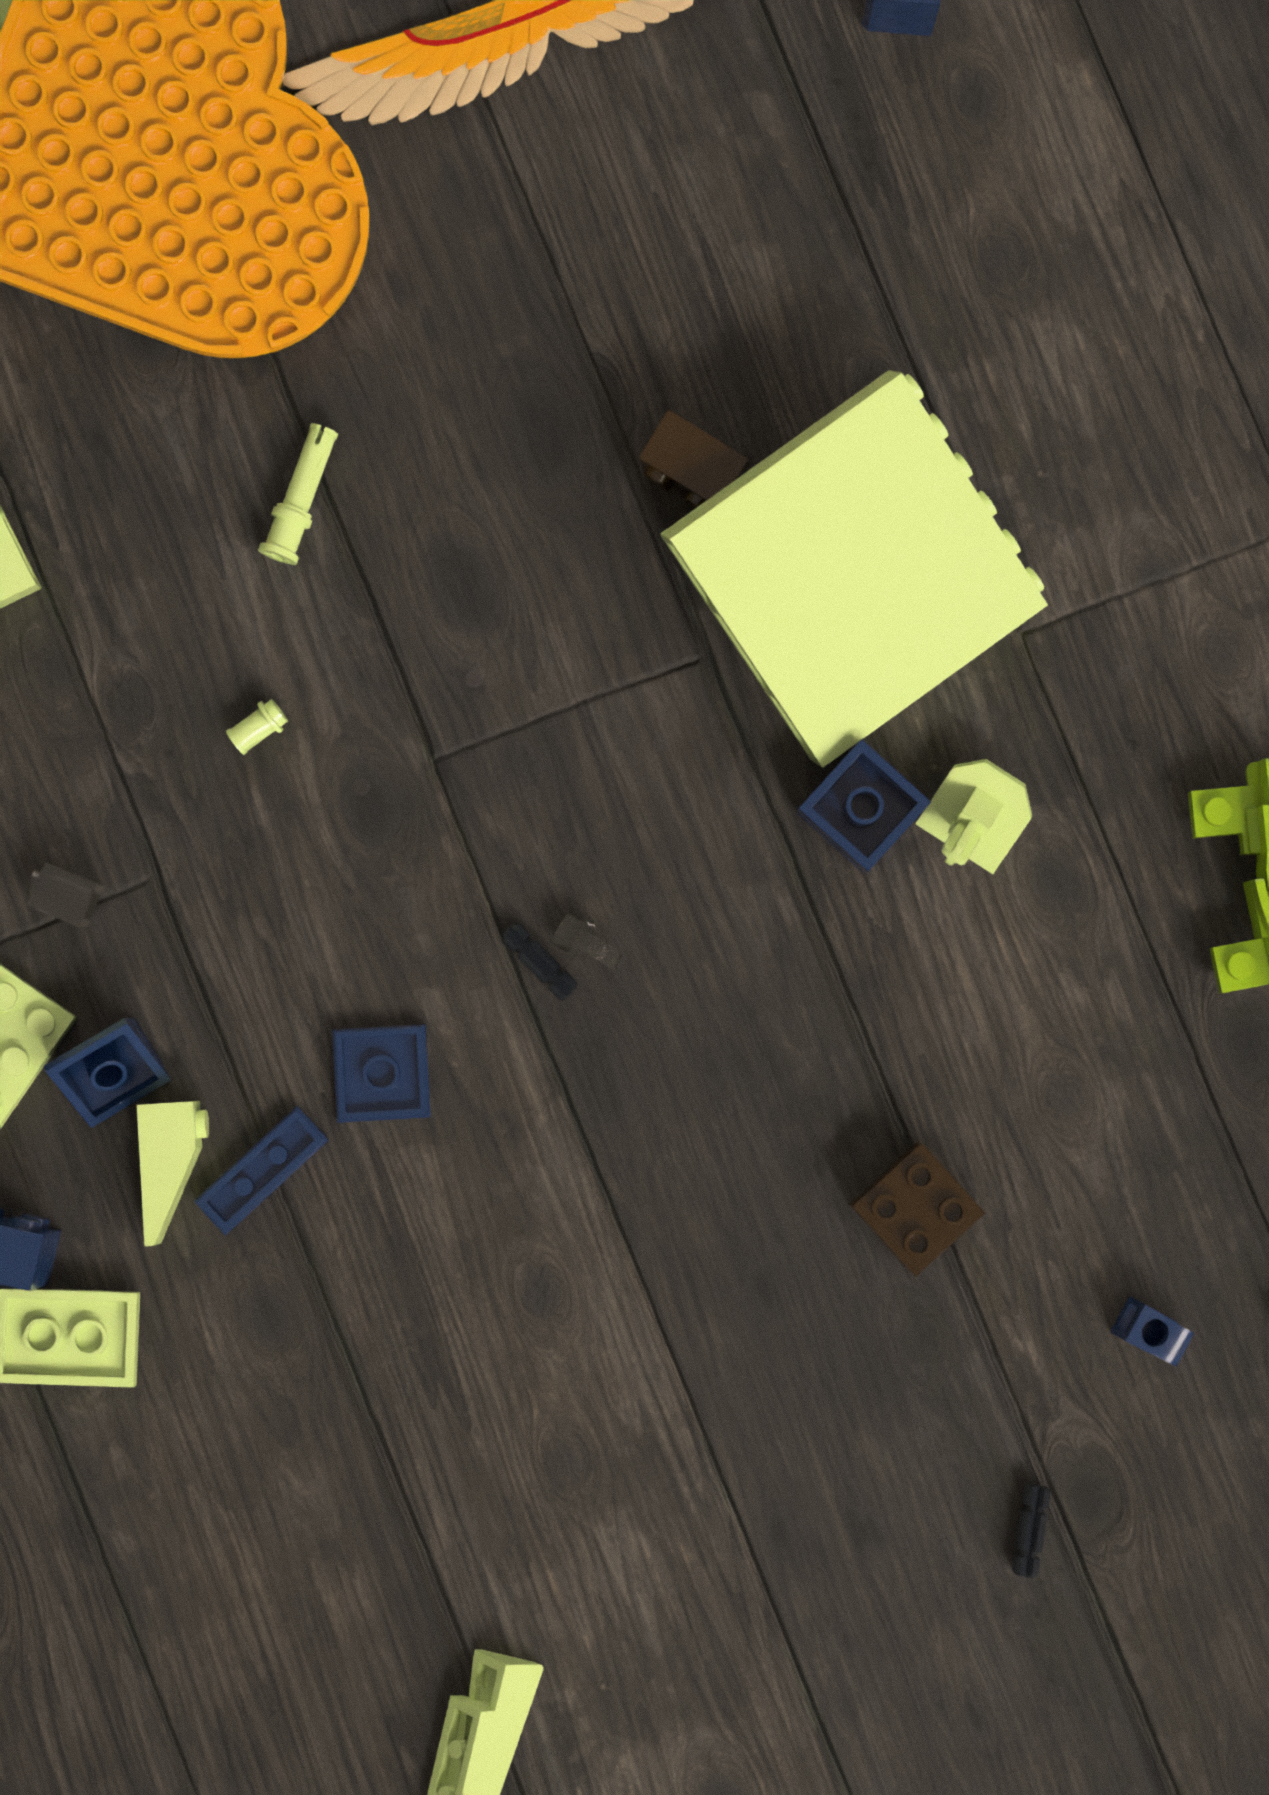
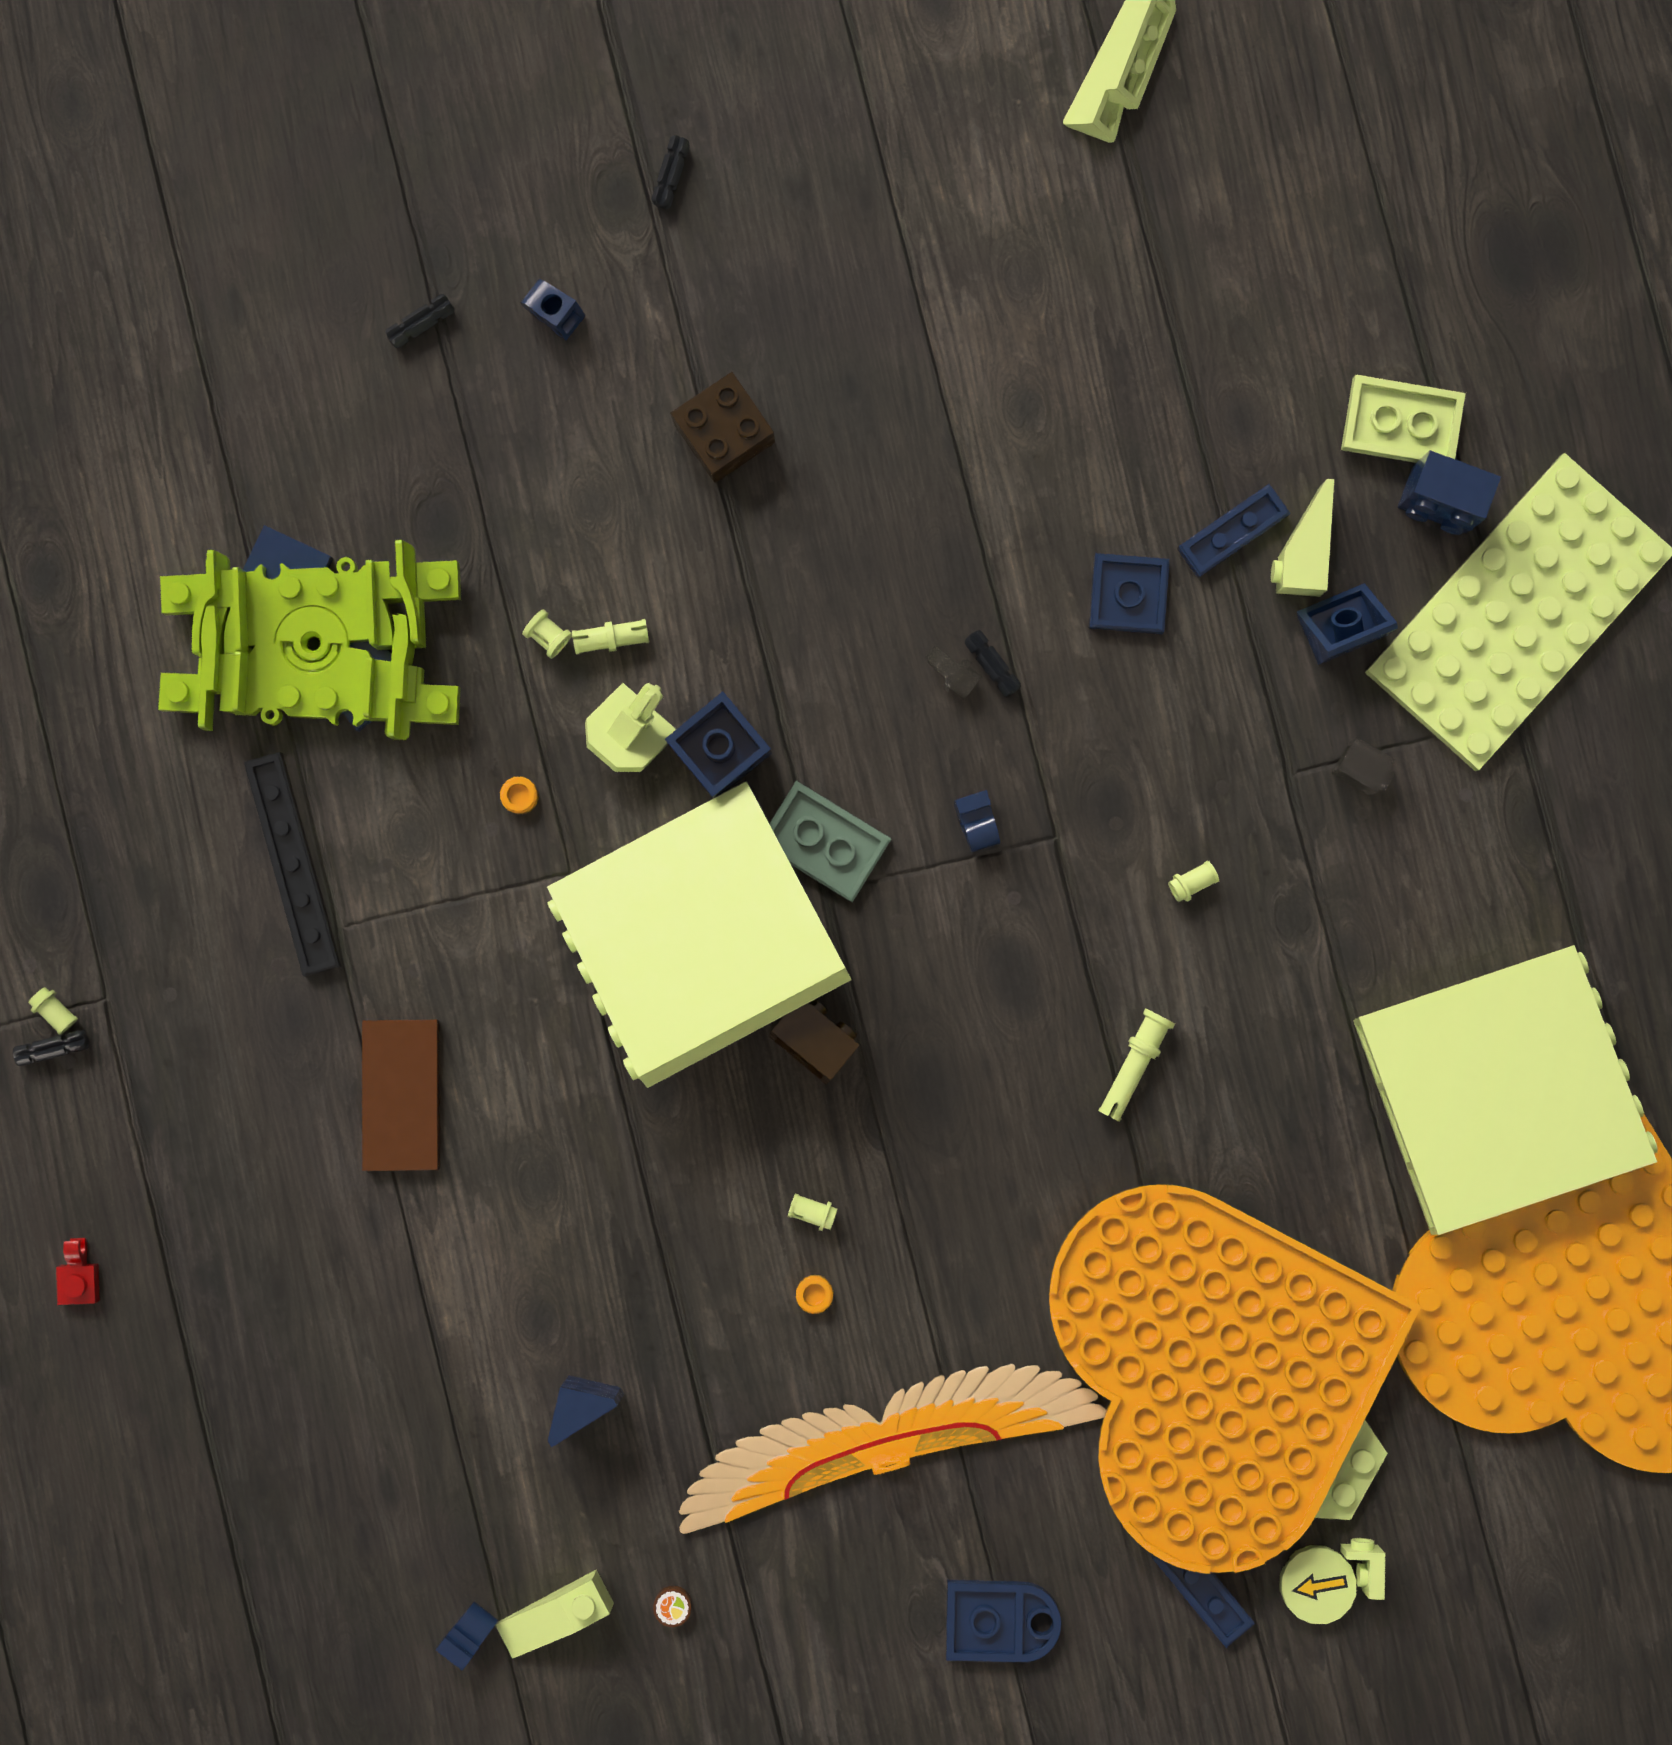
camera: 170 degrees left, 0 degrees up
none -> reddish brown tile [362,1019,440,1171]
none -> light orange tile [500,777,538,814]
none -> yellowish green bush [522,609,572,659]
none -> yellowish green pin [572,619,649,654]
none -> sand green tile [769,781,891,903]
none -> yellowish green pin [788,1193,838,1231]
none -> light orange tile [796,1275,833,1314]
none -> dark blue leg [954,790,1000,852]

